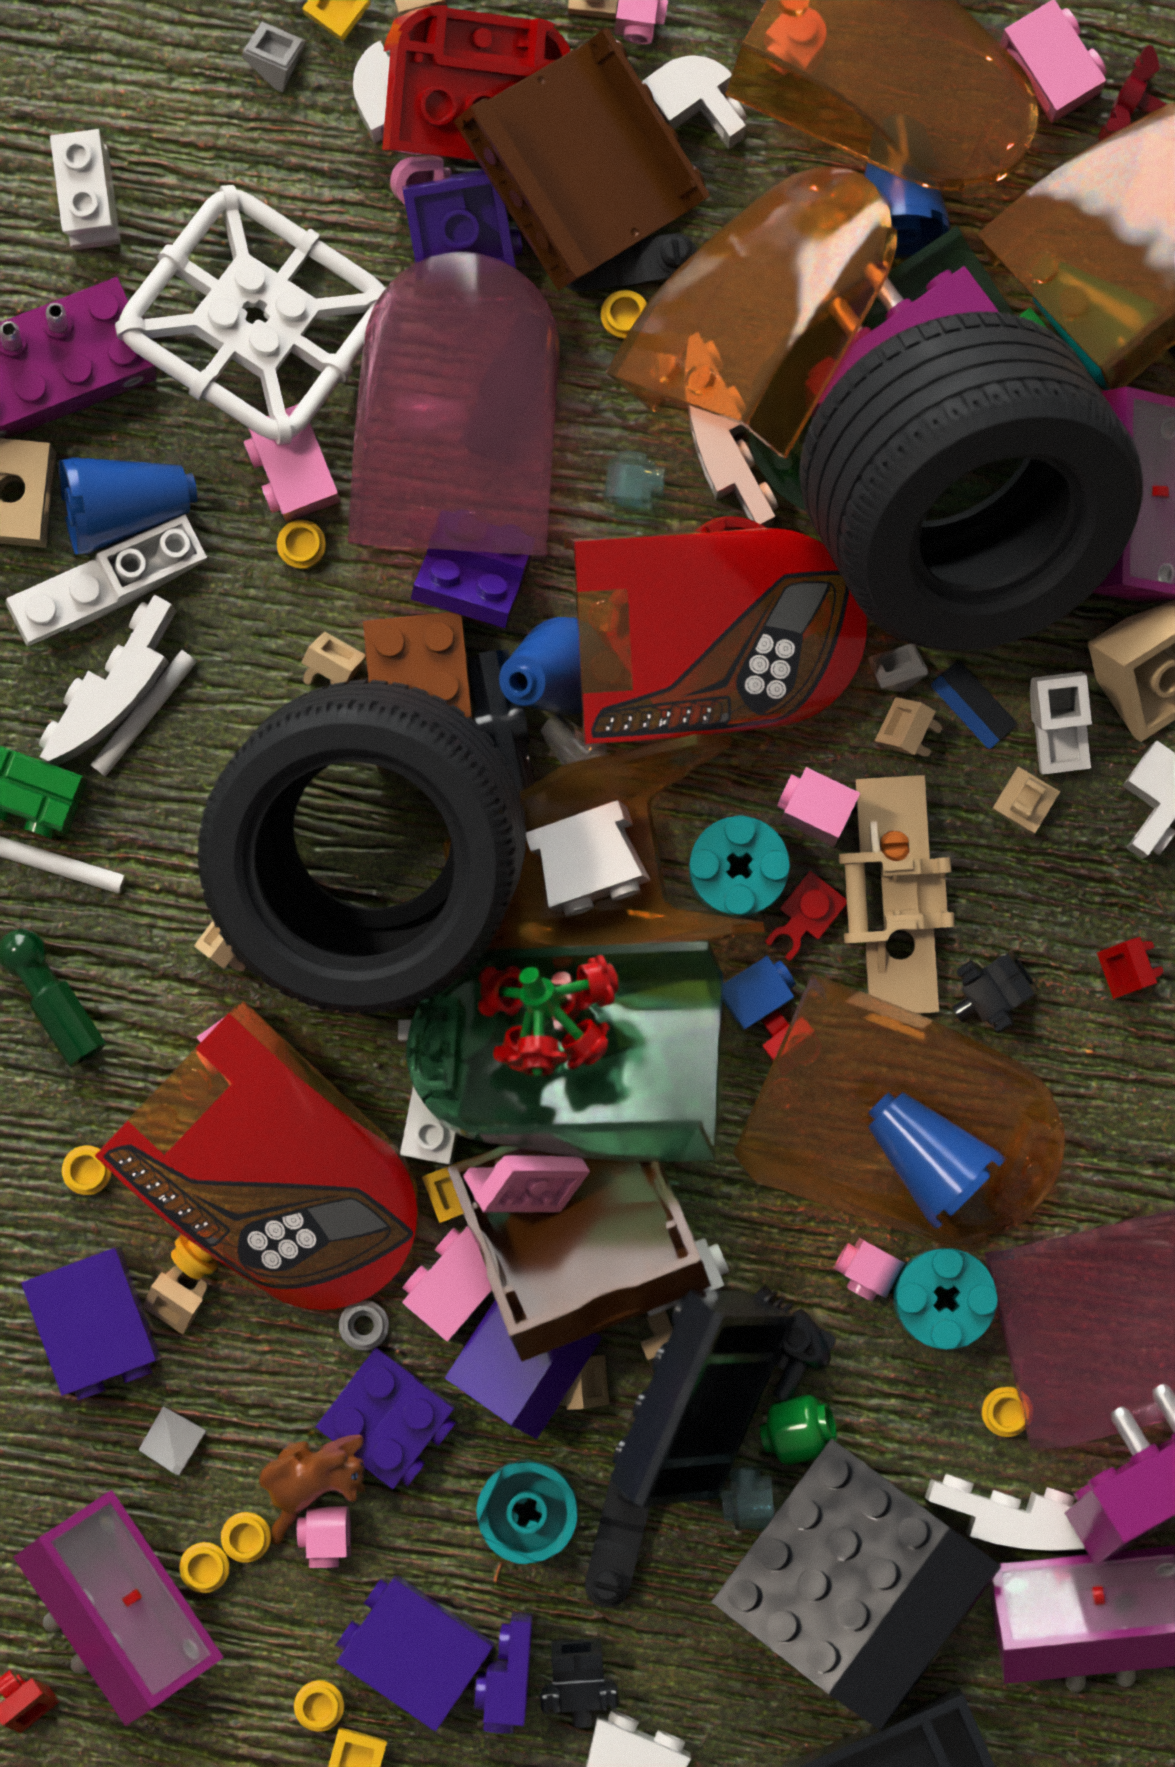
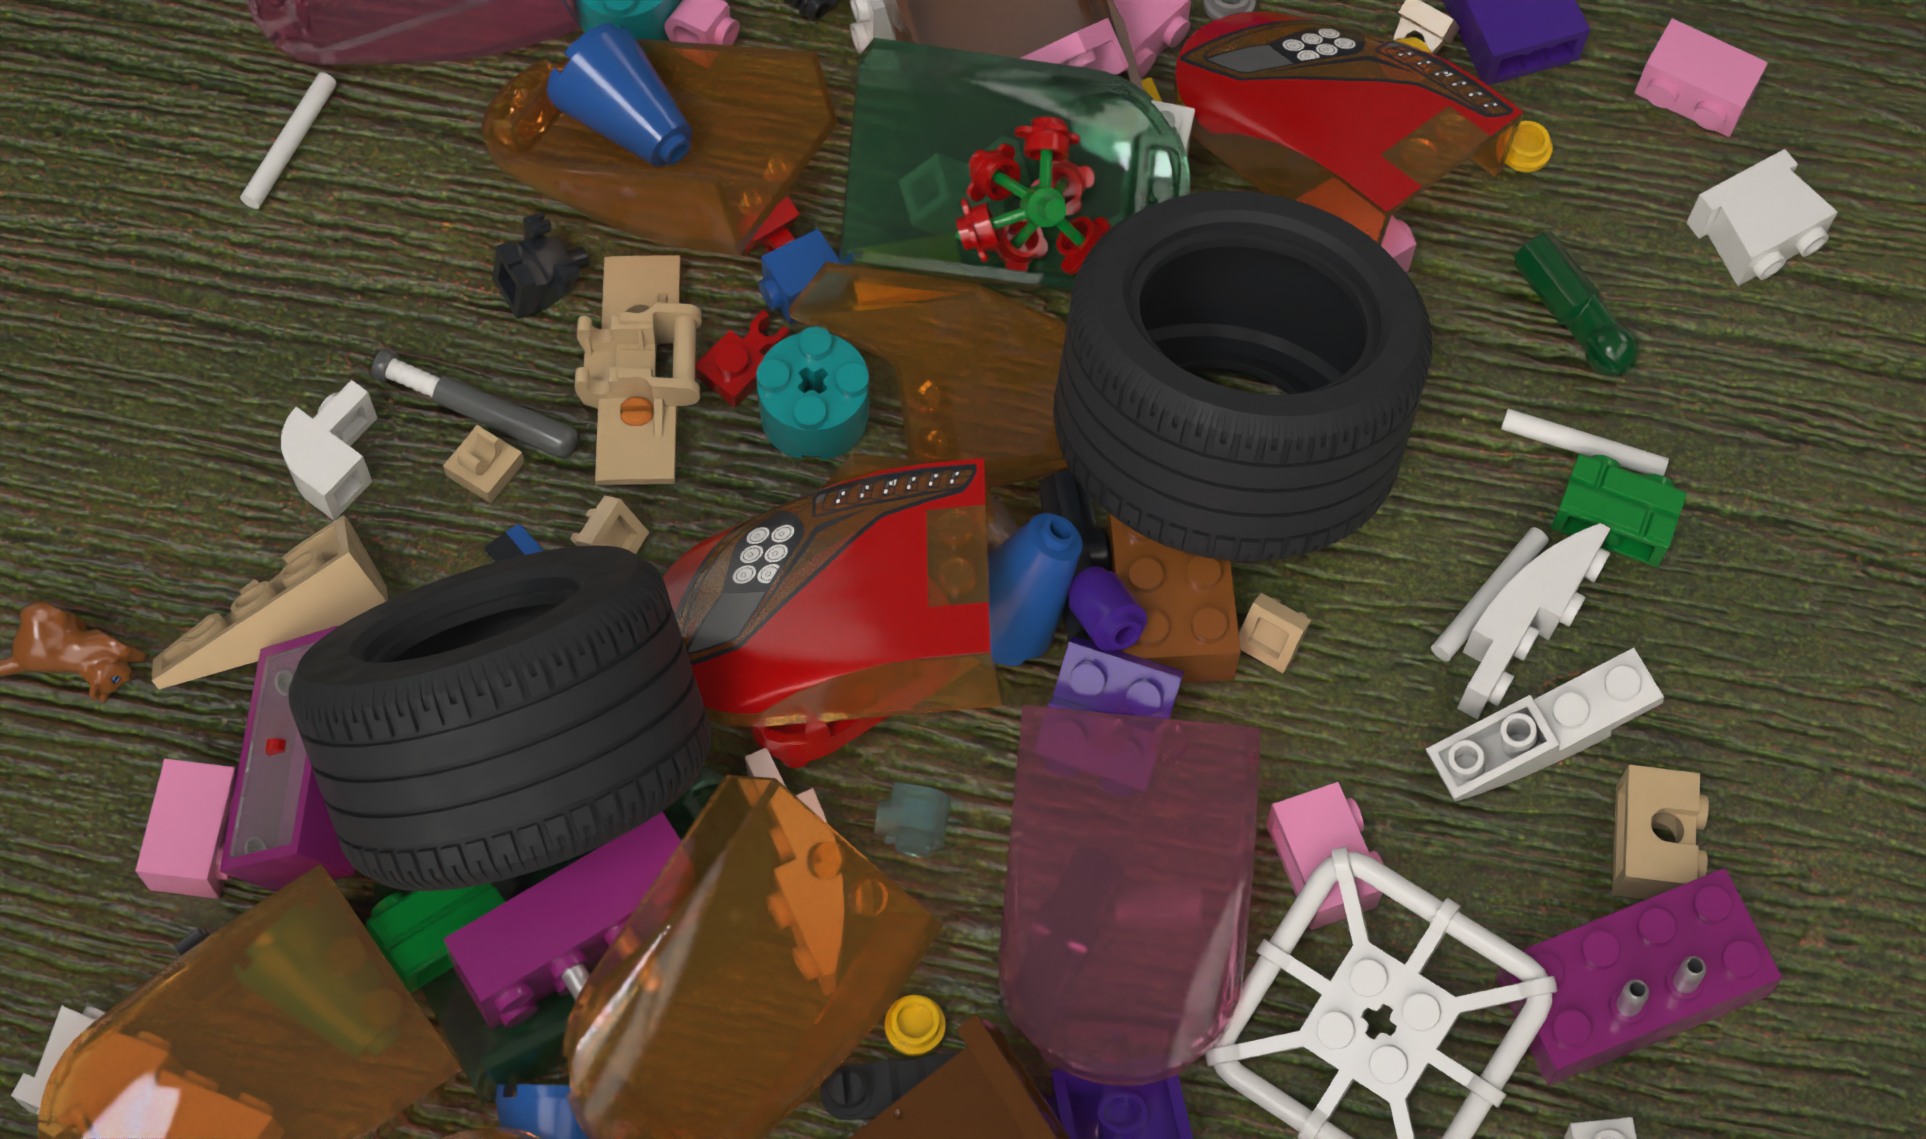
camera: 175 degrees right, 20 degrees down
blue cone [59,457,197,555] -> none
yellow plate [277,520,326,569] -> none
white hips [526,800,651,917] -> none
bright pink brick [777,767,860,847] -> none
white brick [1030,672,1092,774] -> none
red tile [1097,936,1164,999] -> none
none -> dark grey piece [371,349,578,459]
none -> dark purple brick [1068,567,1147,651]

